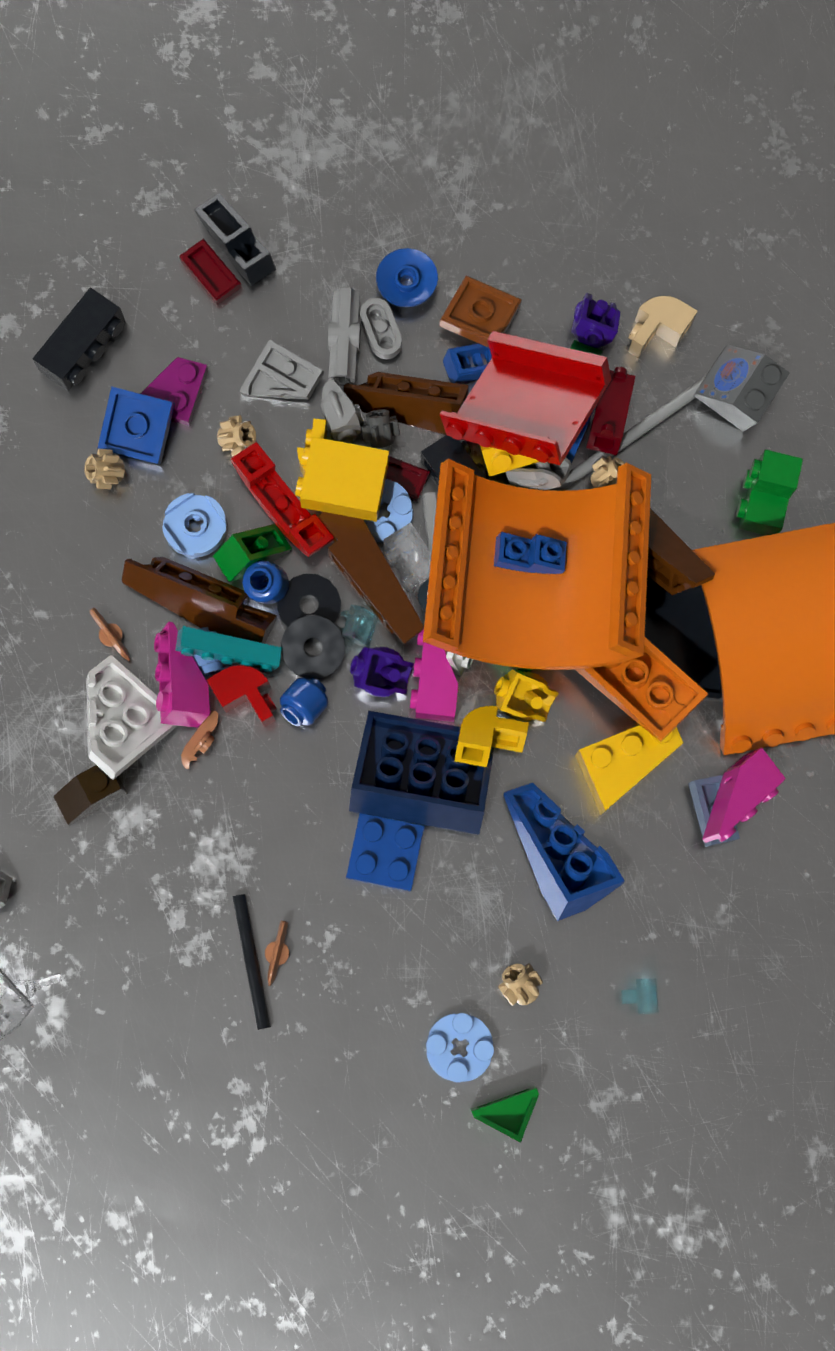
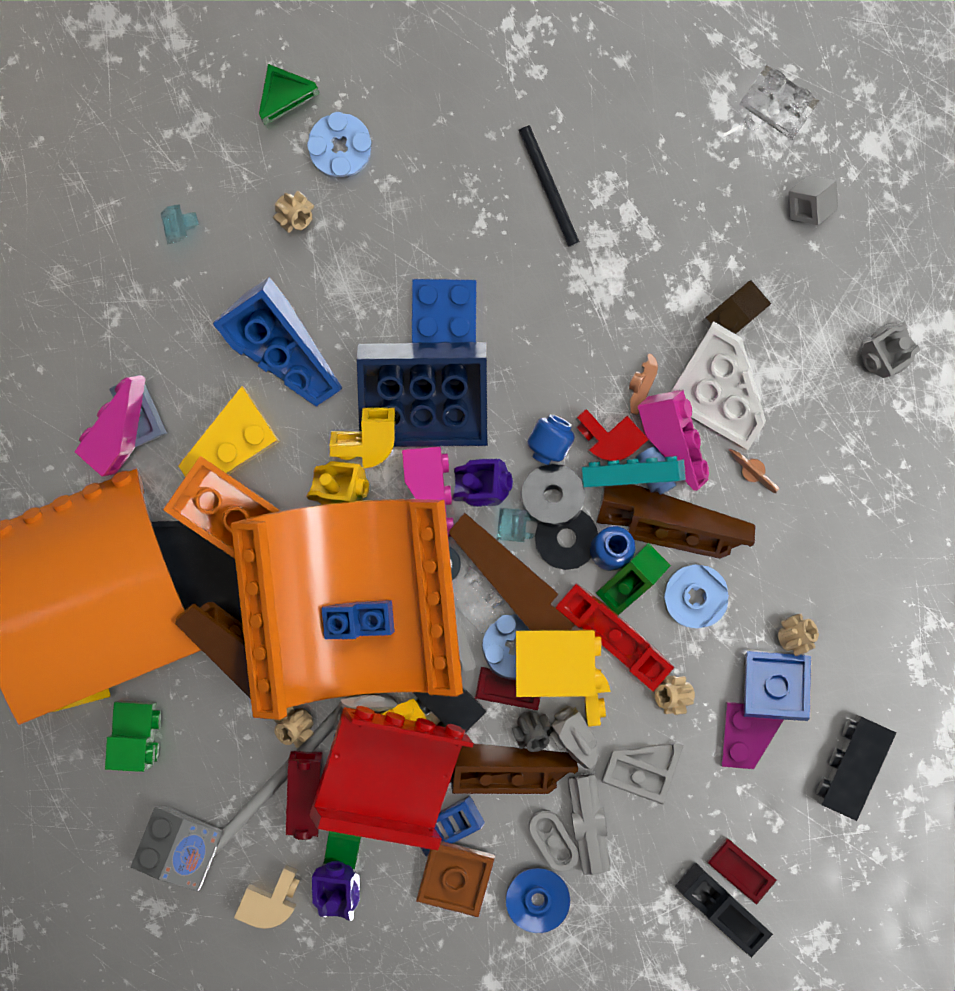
camera: 165 degrees right, 10 degrees up
nougat piece [265,921,289,986] -> none

